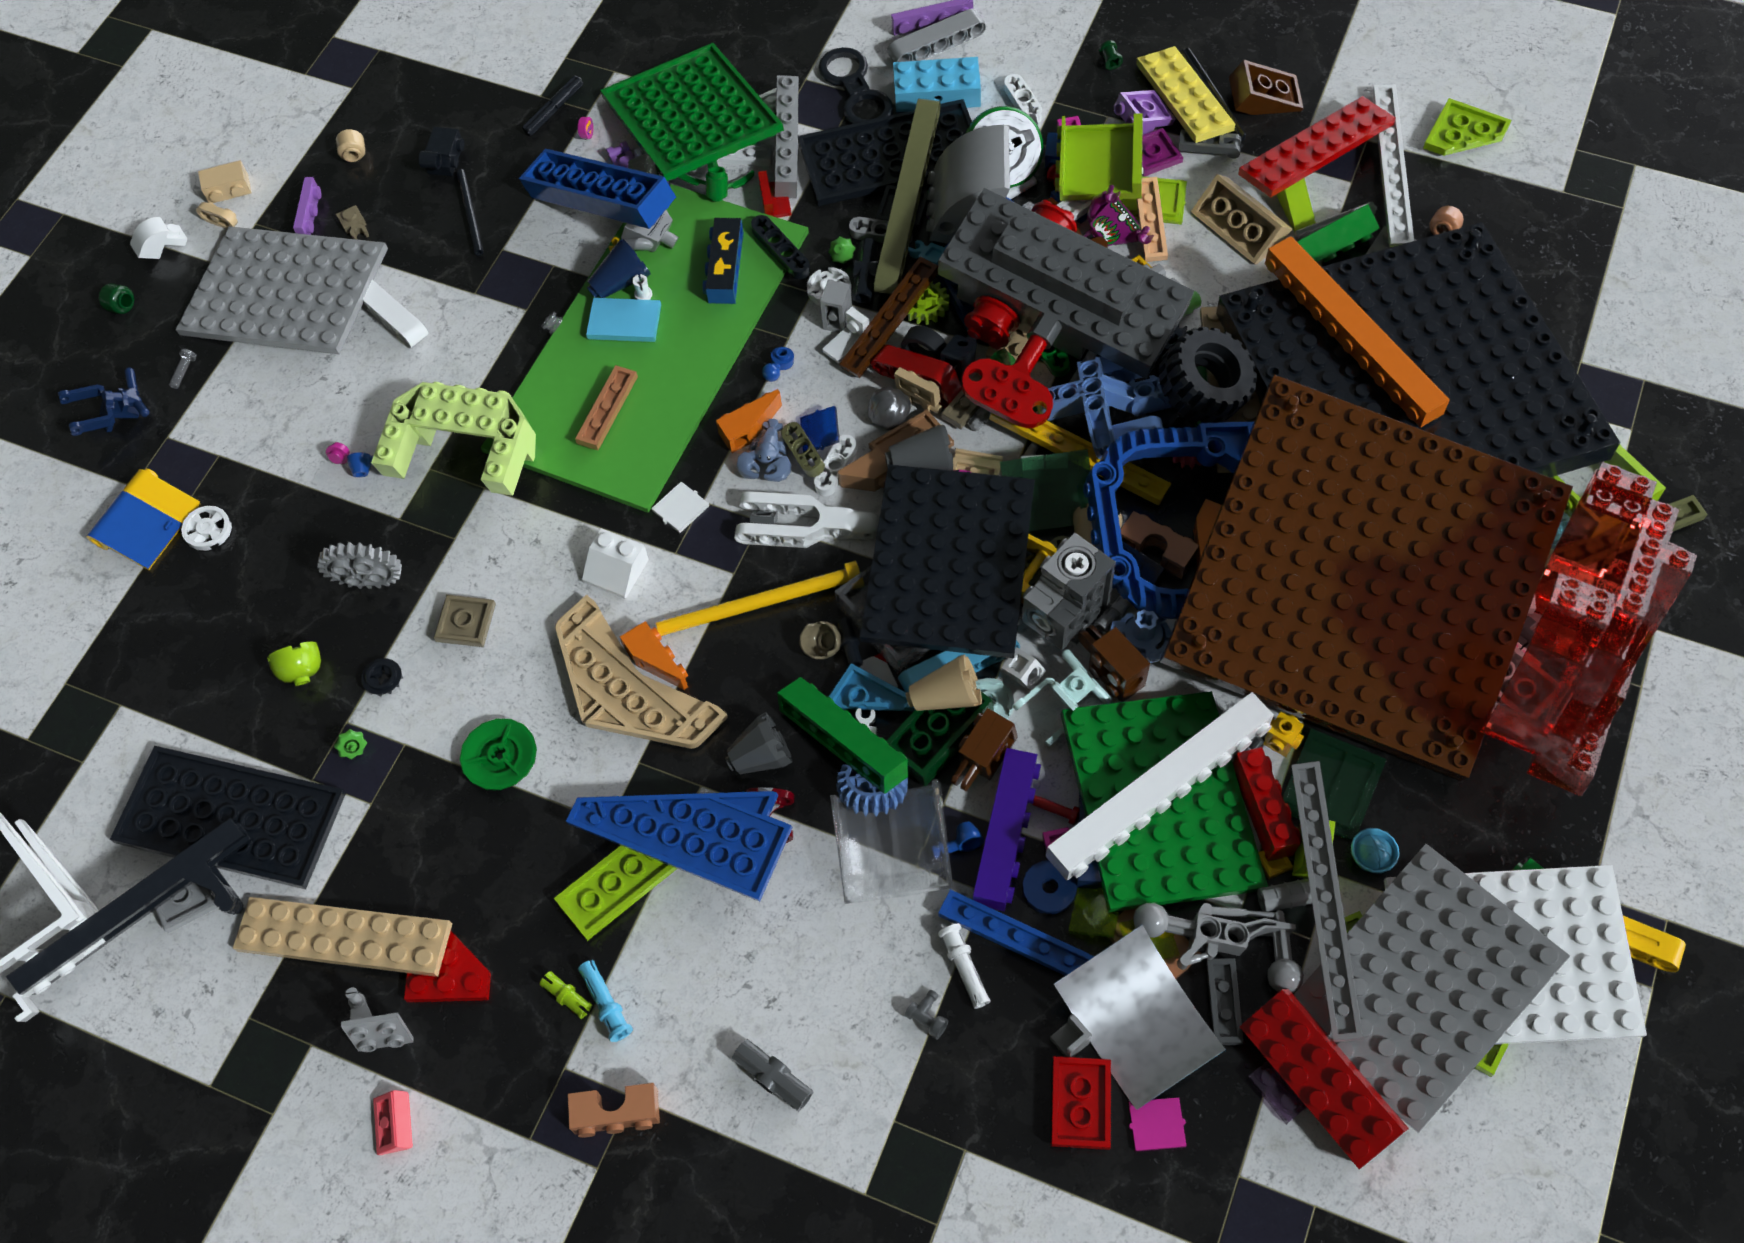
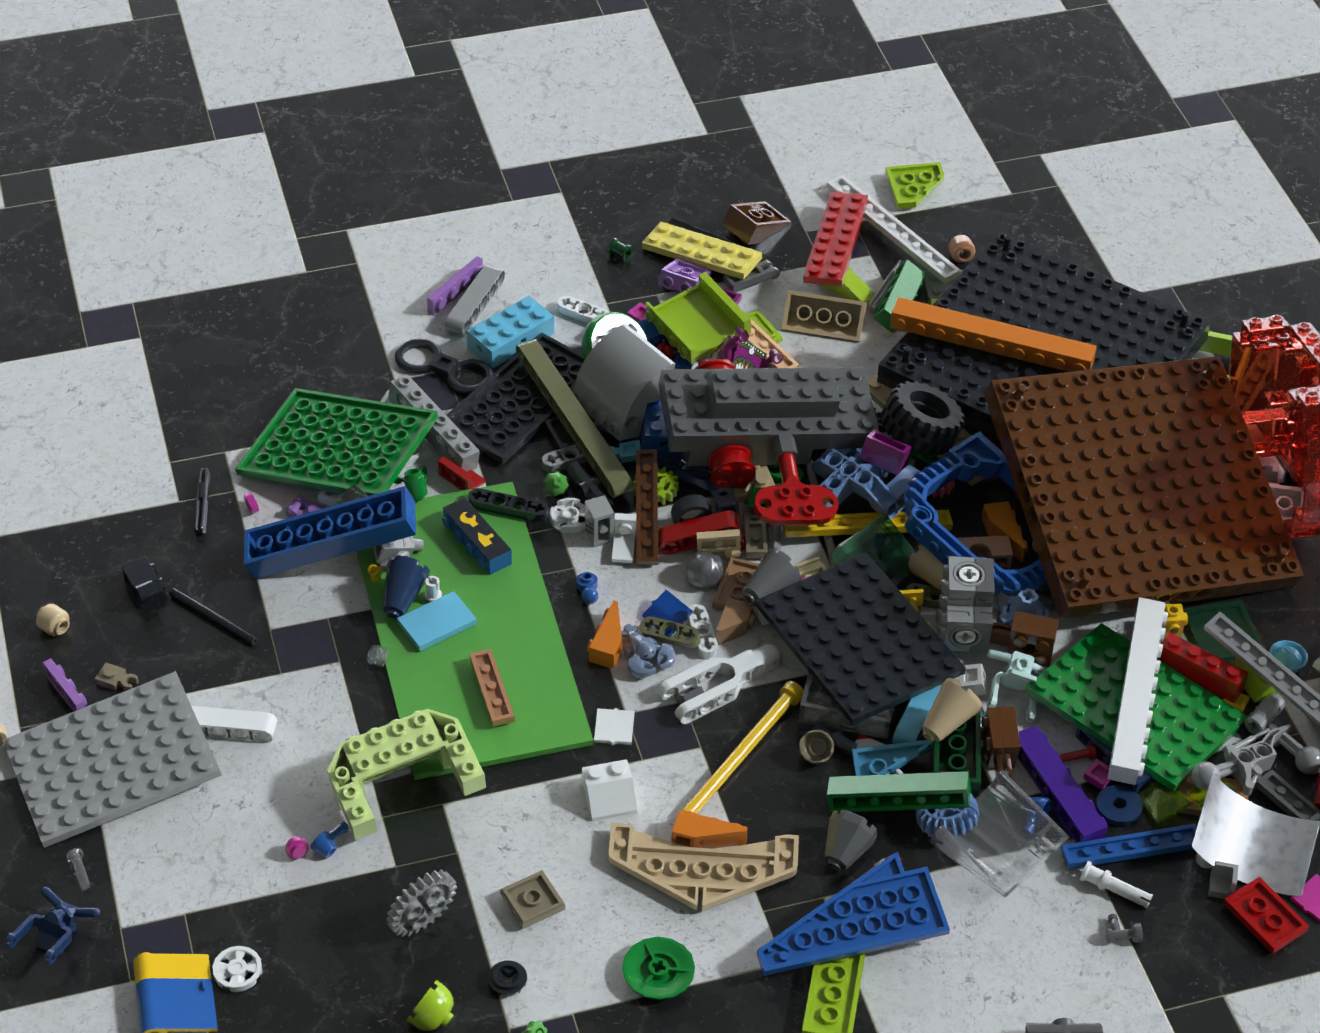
camera: 45 degrees left, 15 degrees down
none -> magenta brick [859,430,911,475]

